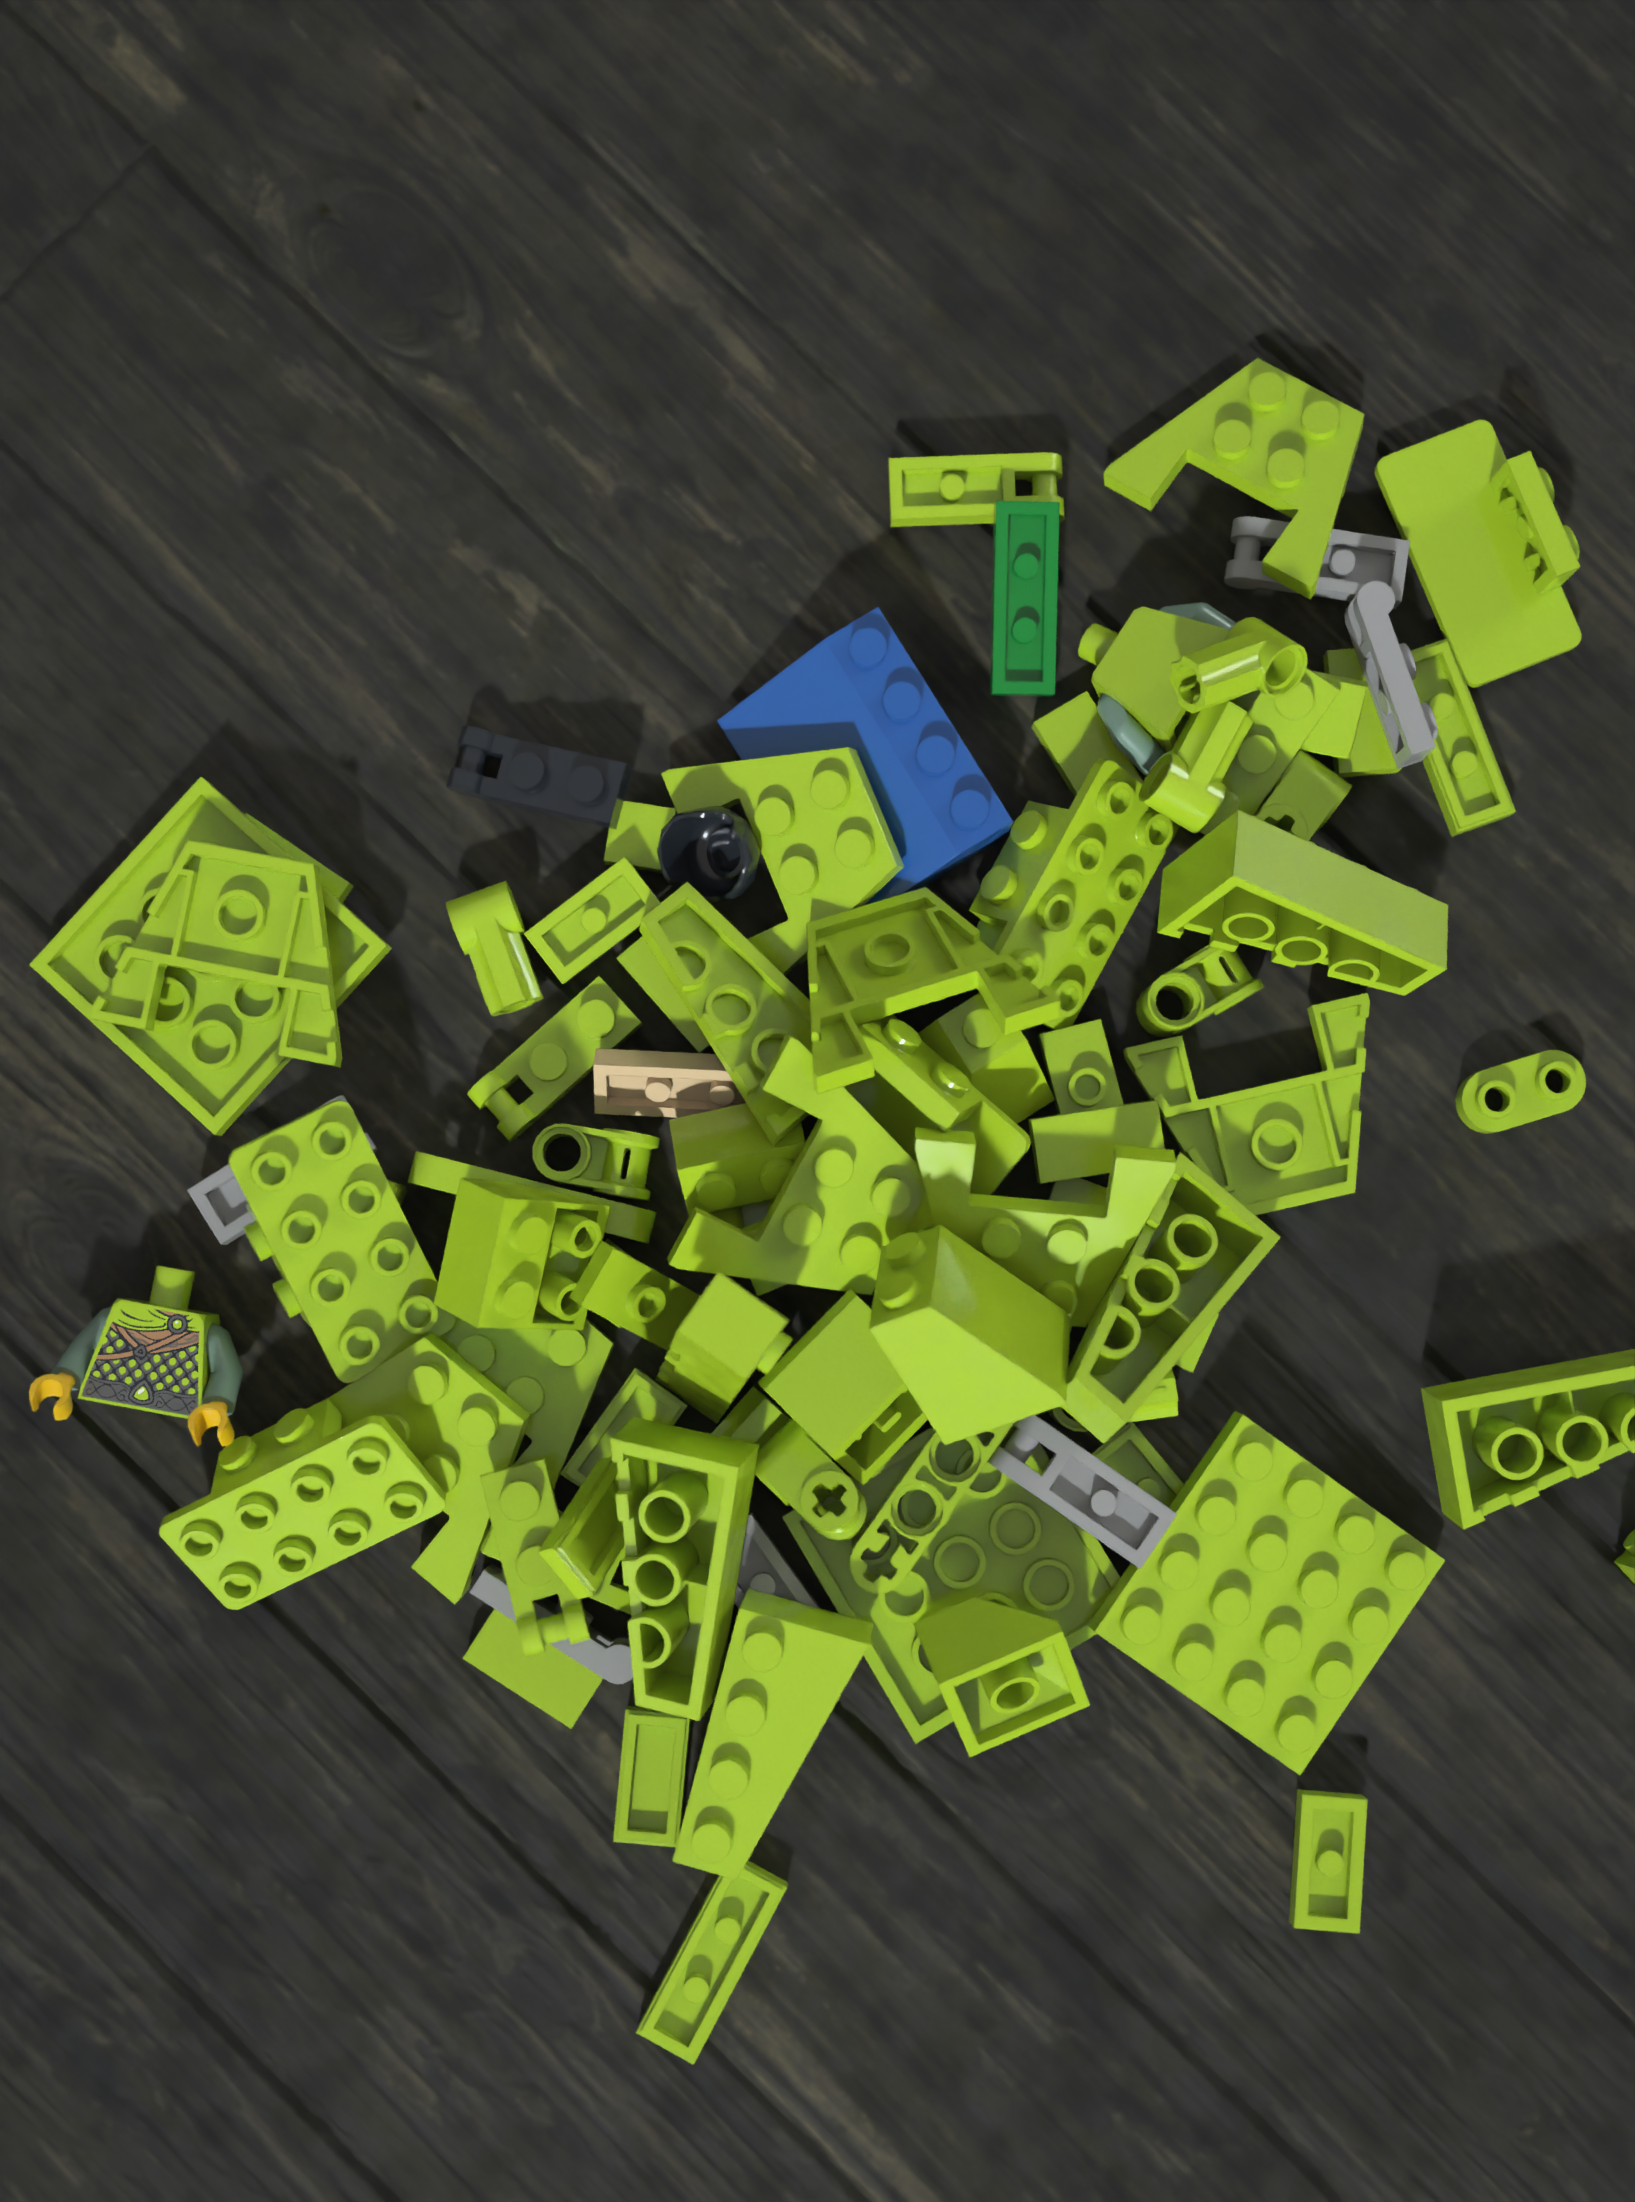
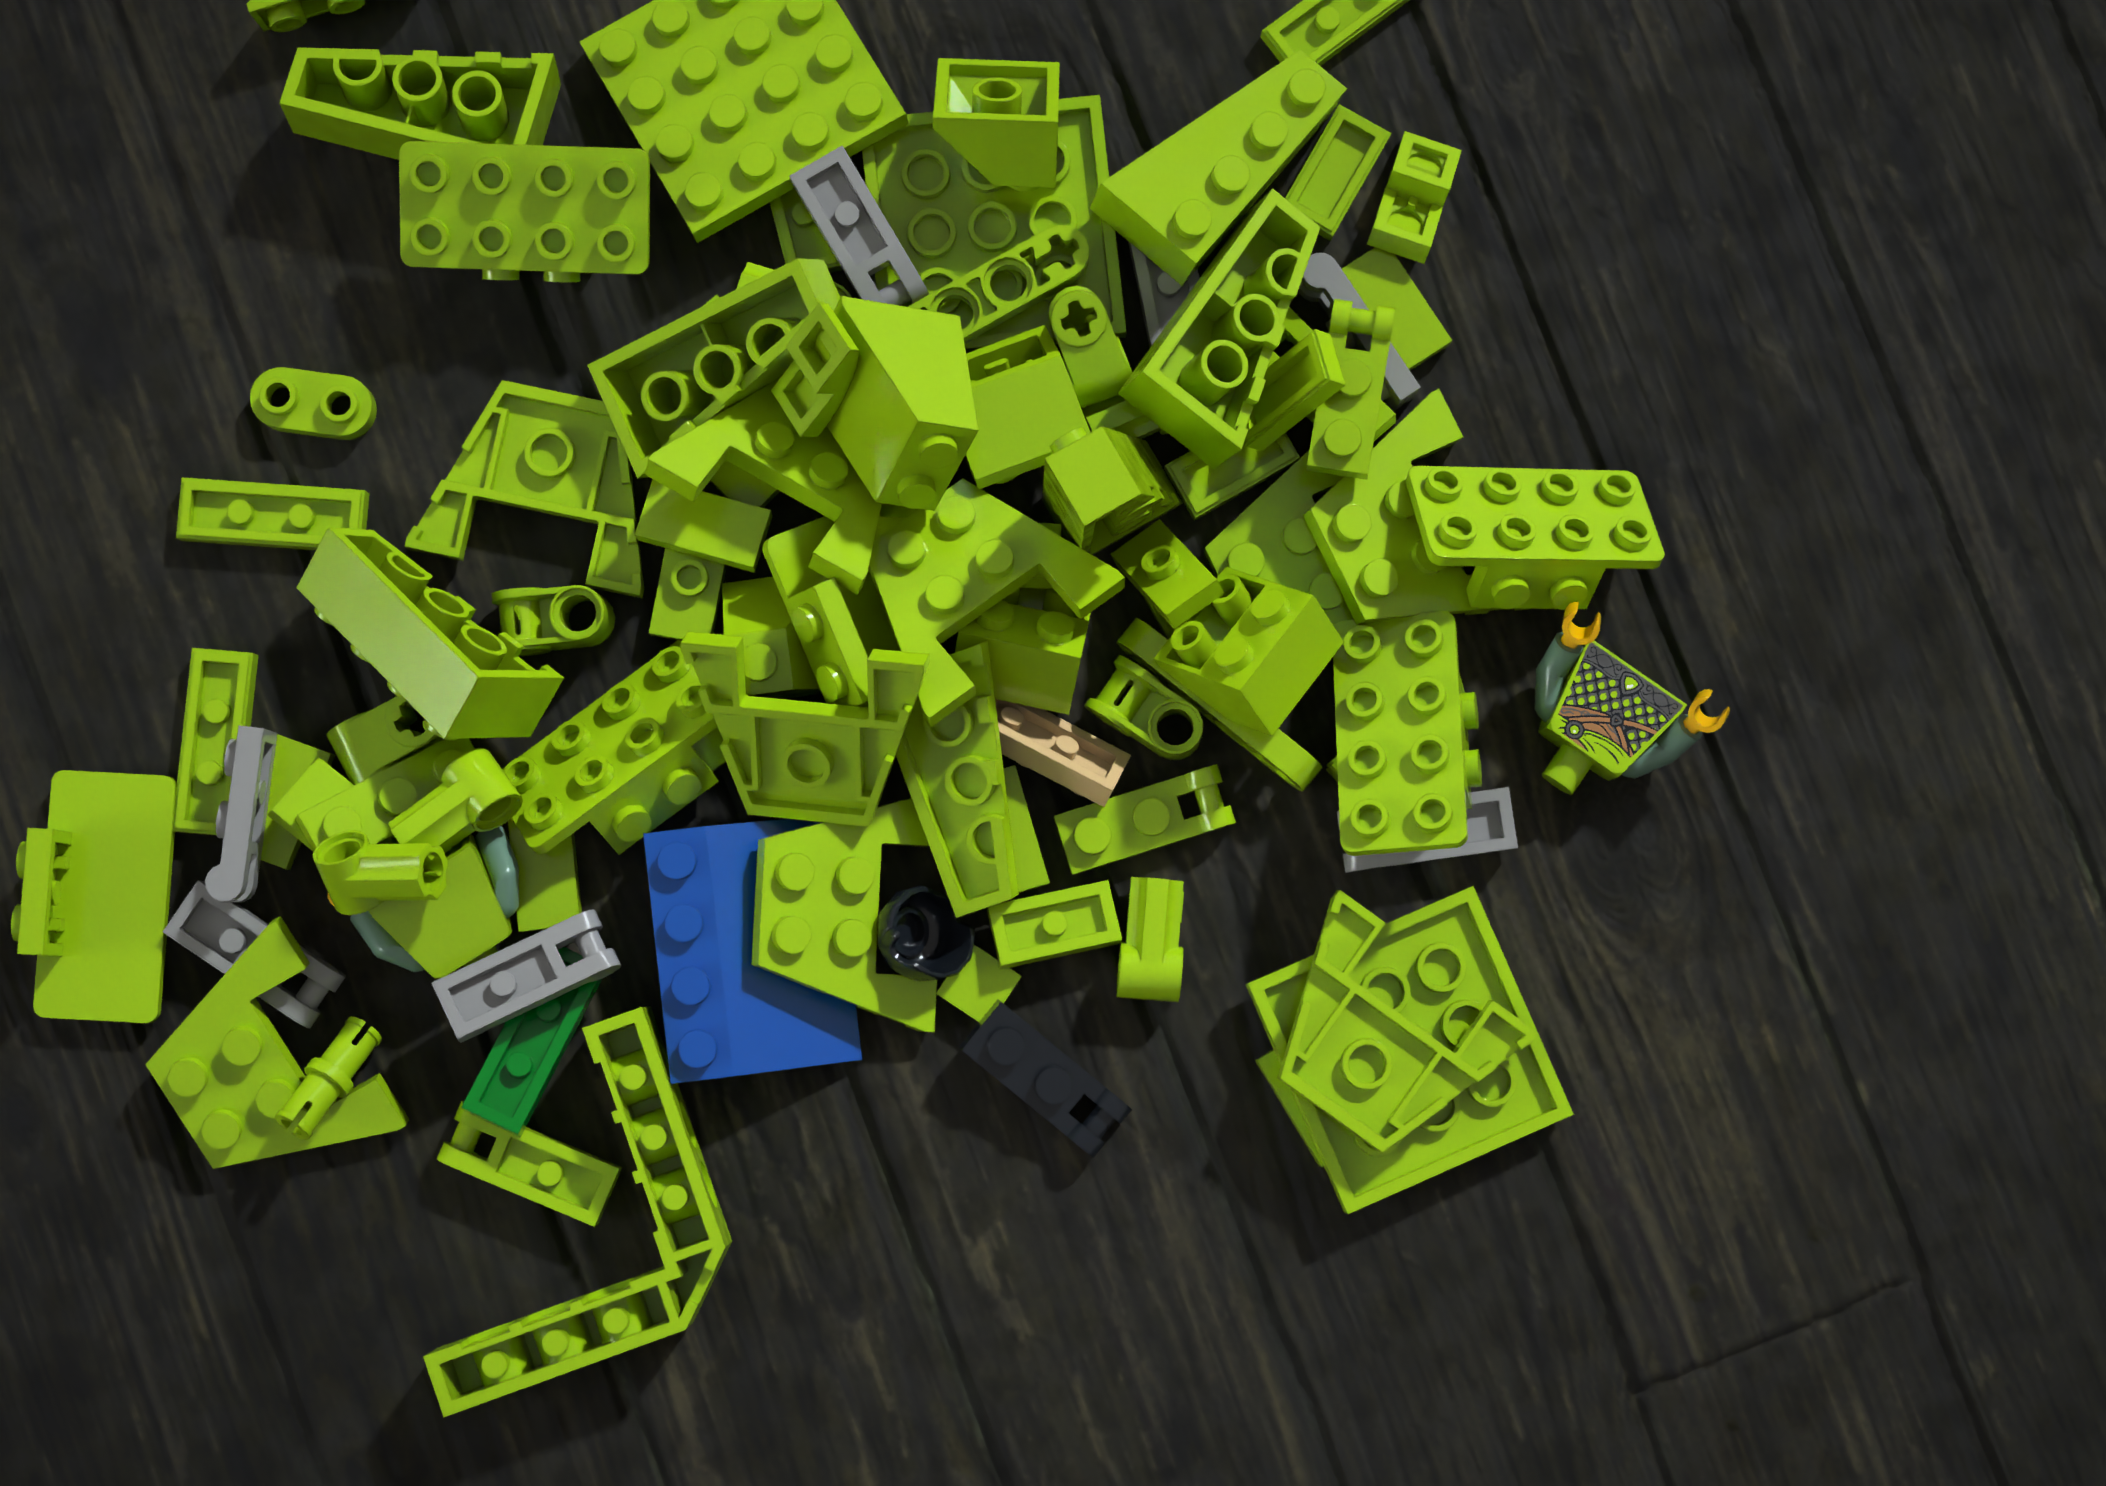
camera: 165 degrees left, 0 degrees up
none -> lime tile [176,477,369,550]
none -> lime pin [275,1016,382,1140]
none -> lime bracket [399,141,650,282]
none -> lime brick [423,1006,732,1417]
none -> light grey plate [432,910,621,1043]
none -> lime slope [771,303,859,437]
none -> lime slope [1367,131,1462,264]

